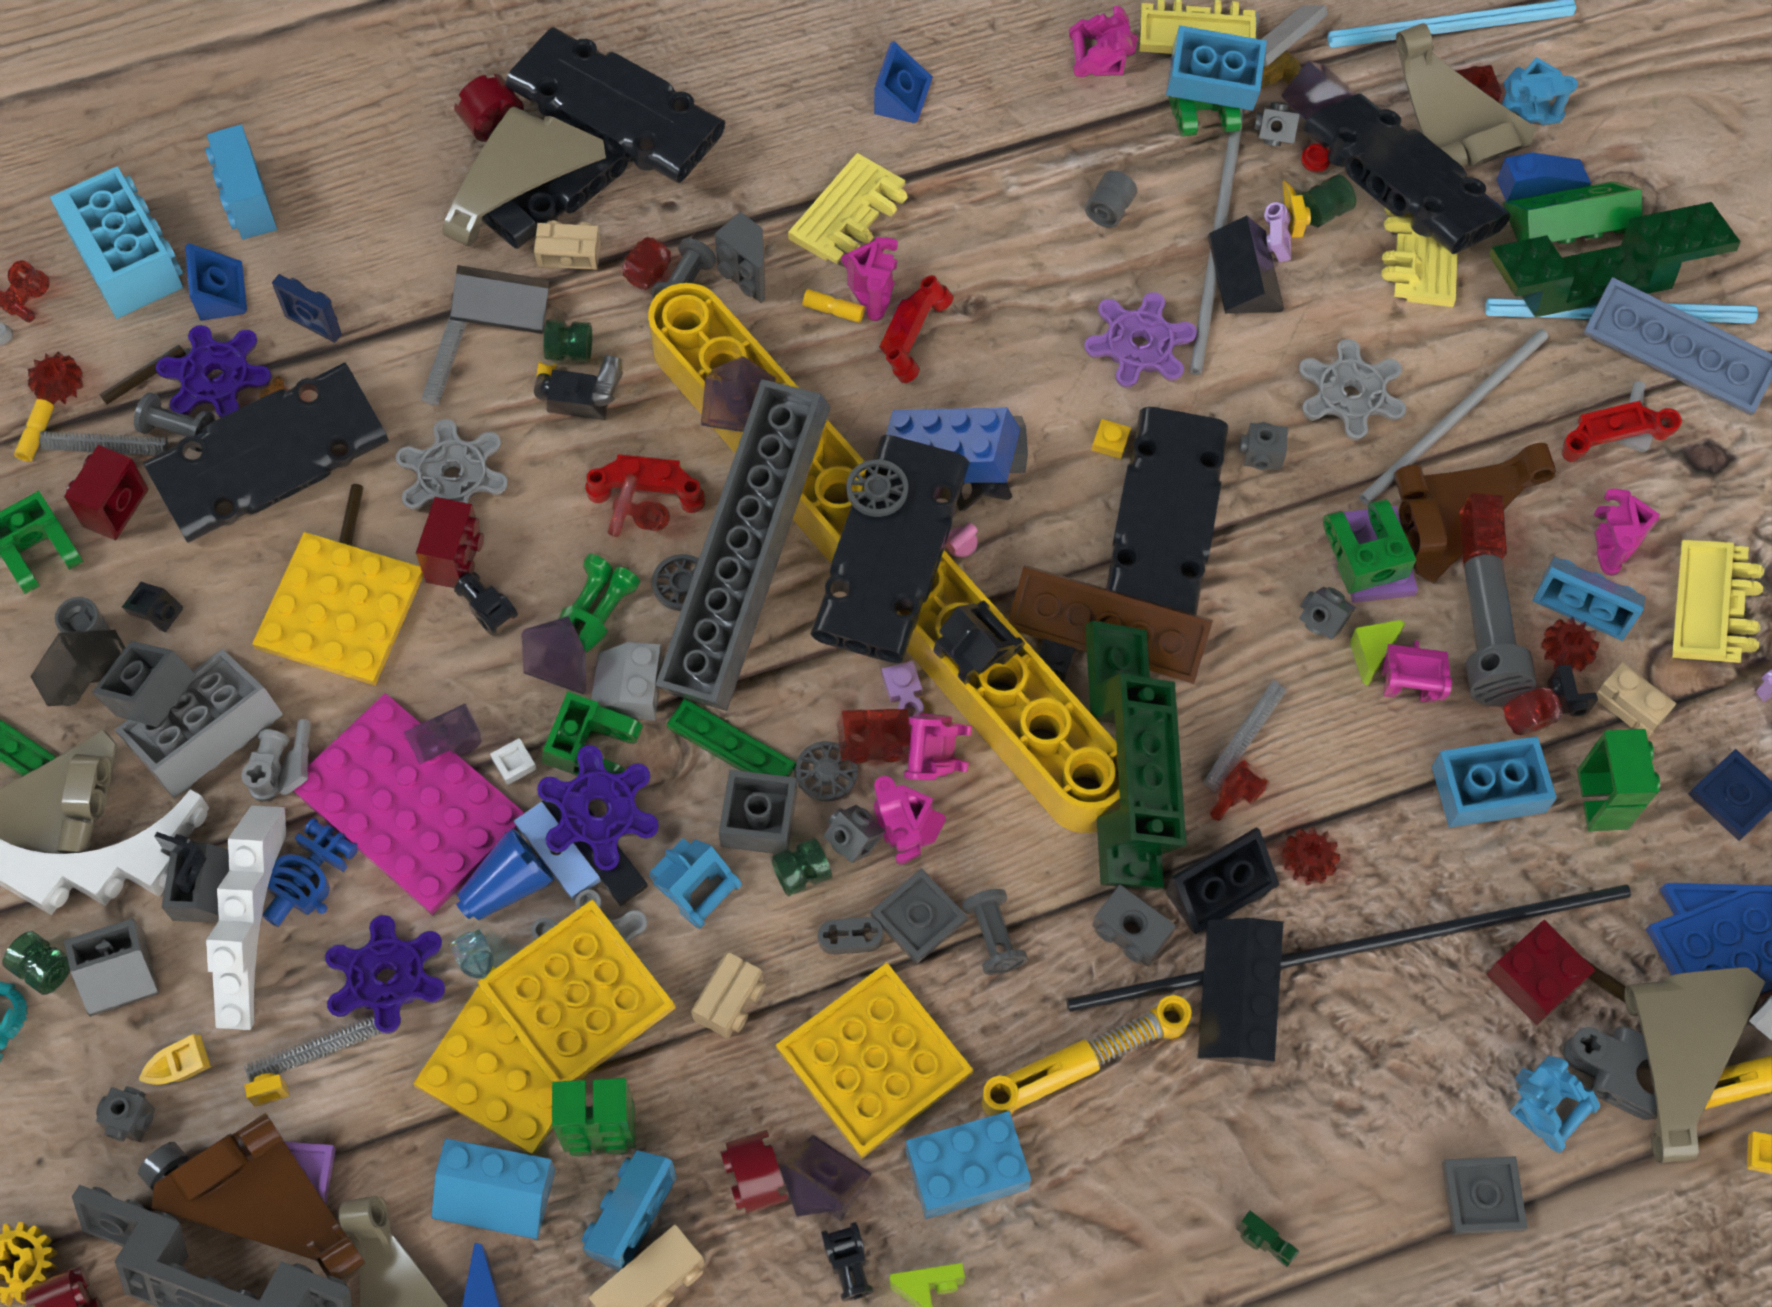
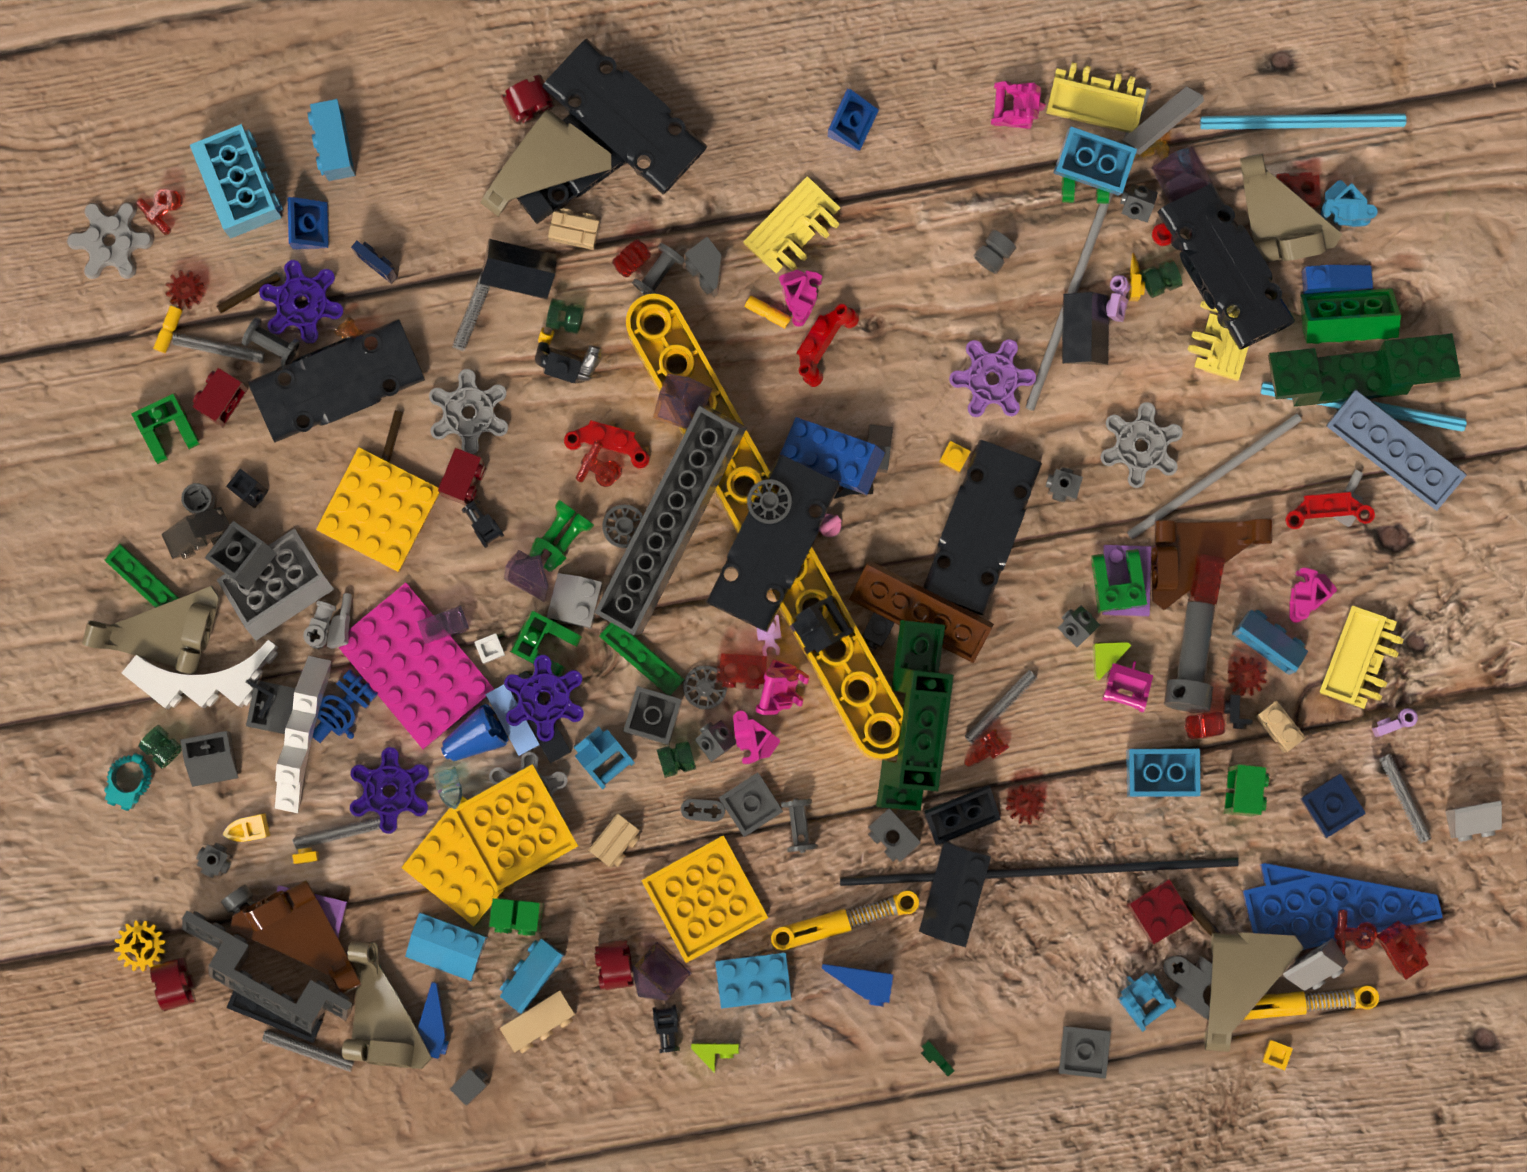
camera: 10 degrees right, 20 degrees up
none -> blue slope [821,964,893,1007]

